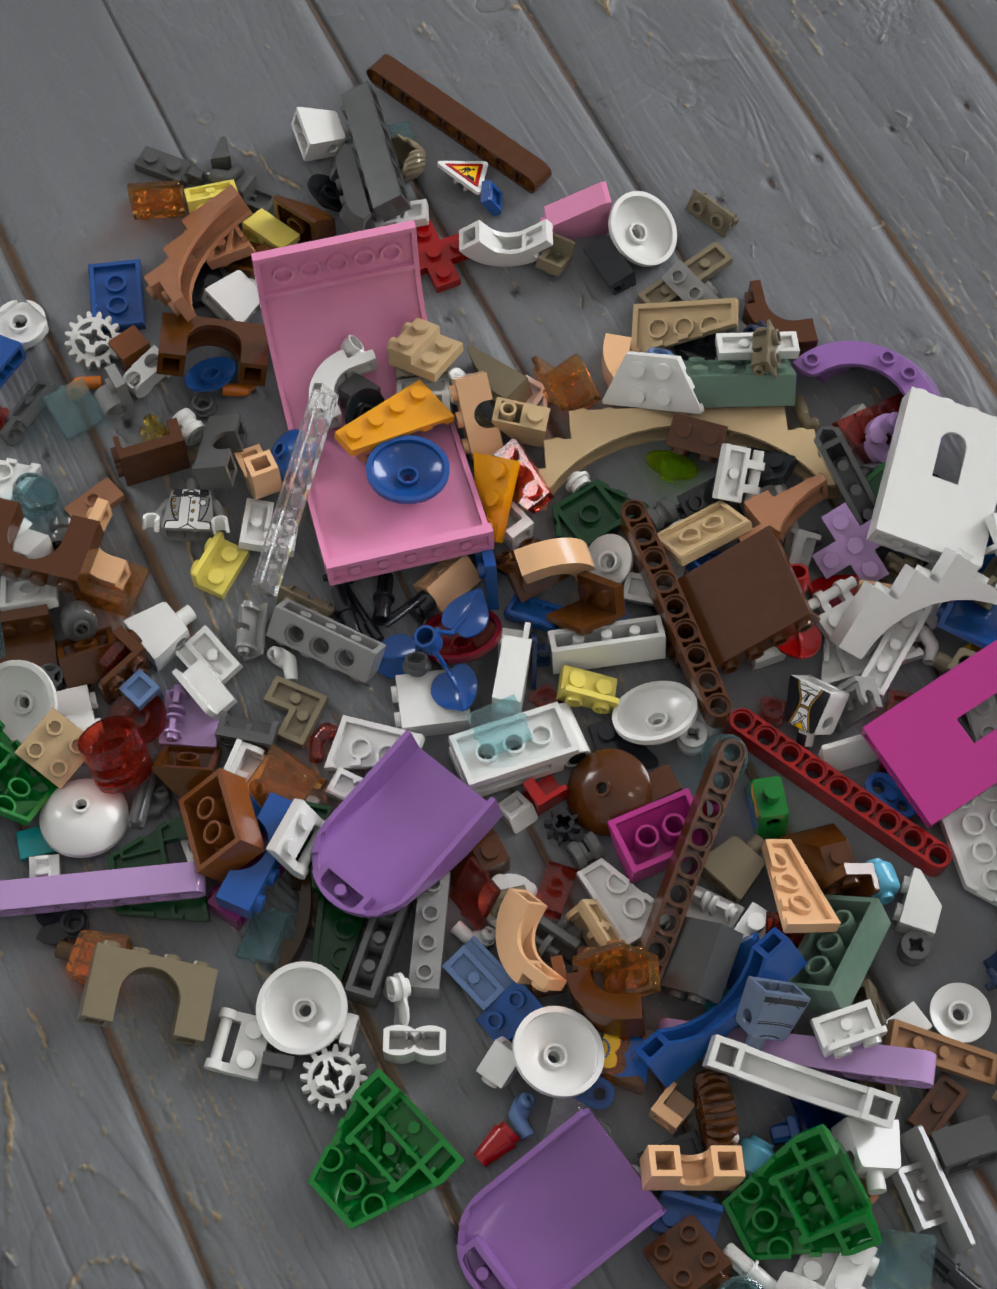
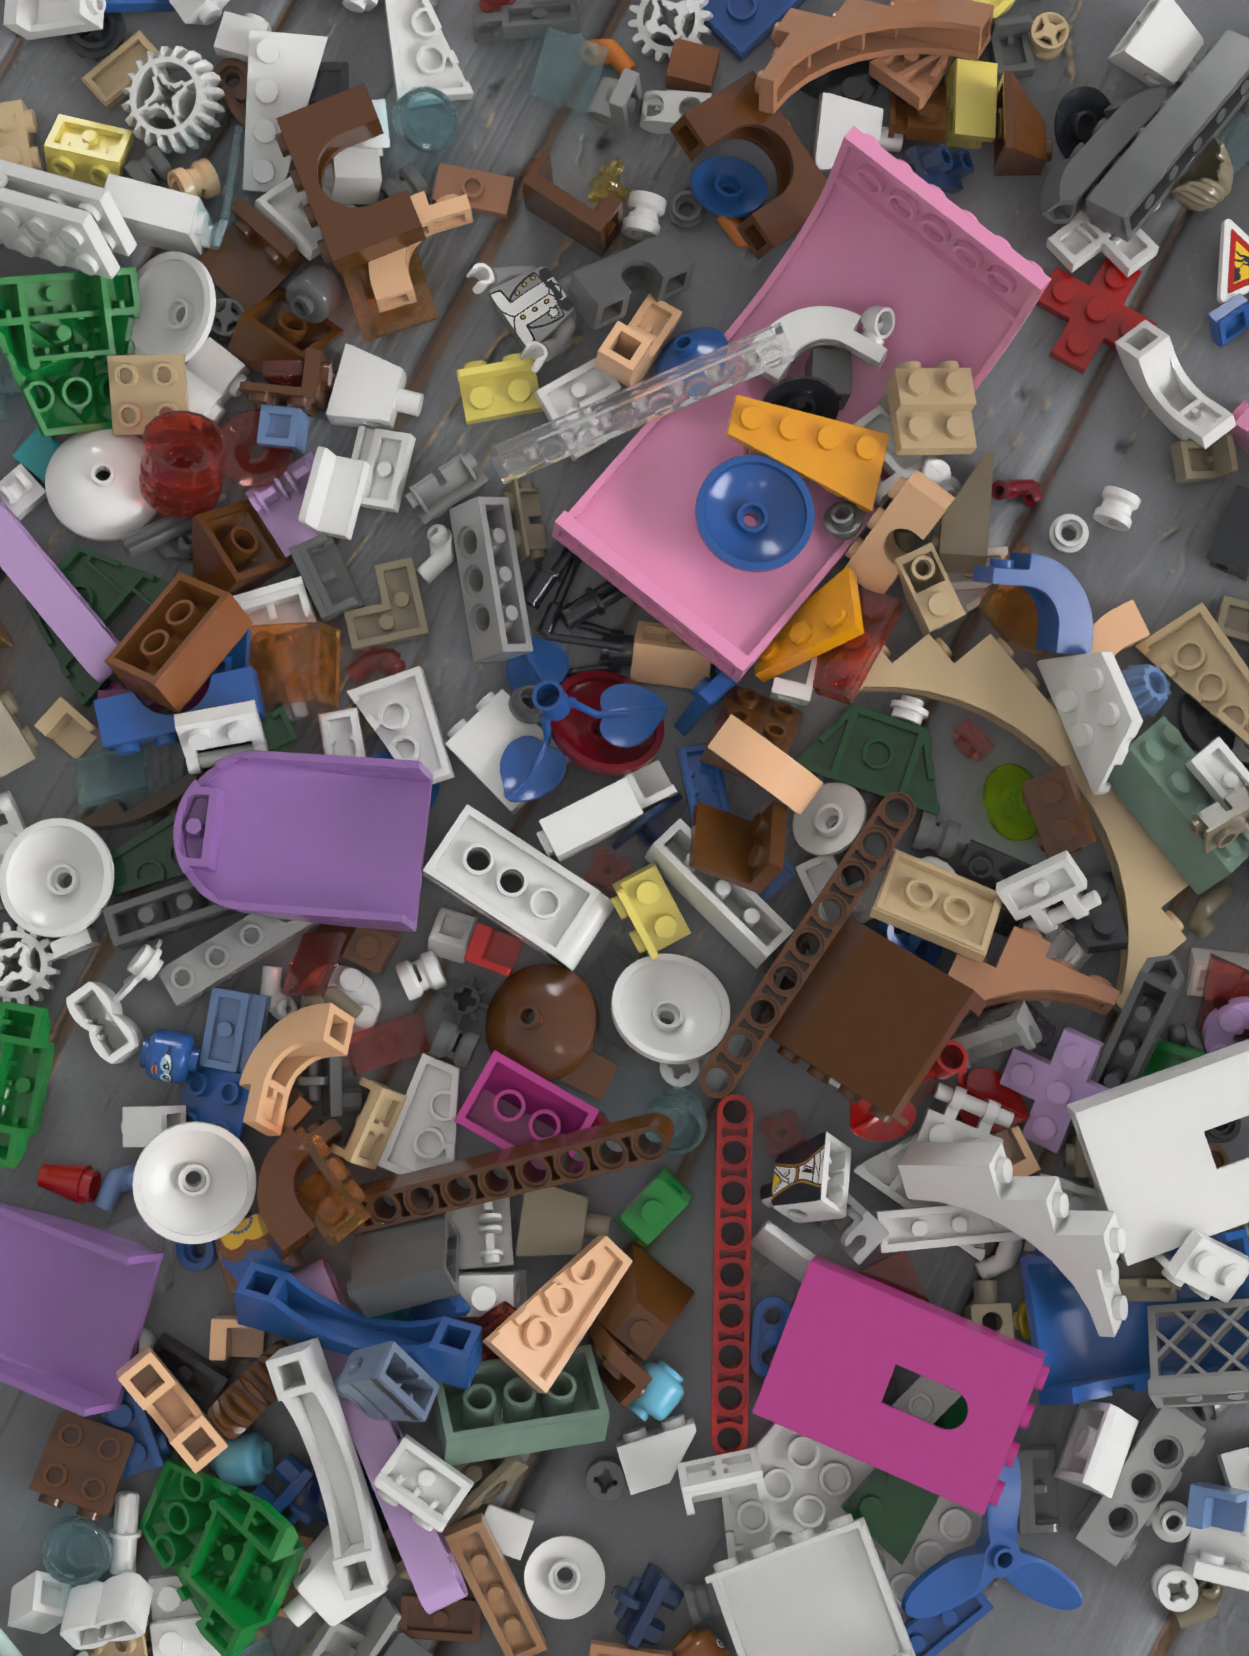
camera: 60 degrees right, 20 degrees up
clear light blue piece [467,694,533,759] -> none
none -> tan panel [34,696,99,760]
none -> blue head [140,1029,202,1084]
none -> white wheel [395,949,447,1001]
none -> white hinge [677,1447,768,1516]
none -> dark grey plate [823,501,863,540]
none -> clear red plate [952,718,995,762]
none -> arch [972,551,1093,654]
none -> dark red arm [991,479,1043,507]
none -> tan wheel [1029,12,1069,61]
none -> white plate [1049,514,1089,553]
none -> white wheel [1092,486,1141,531]

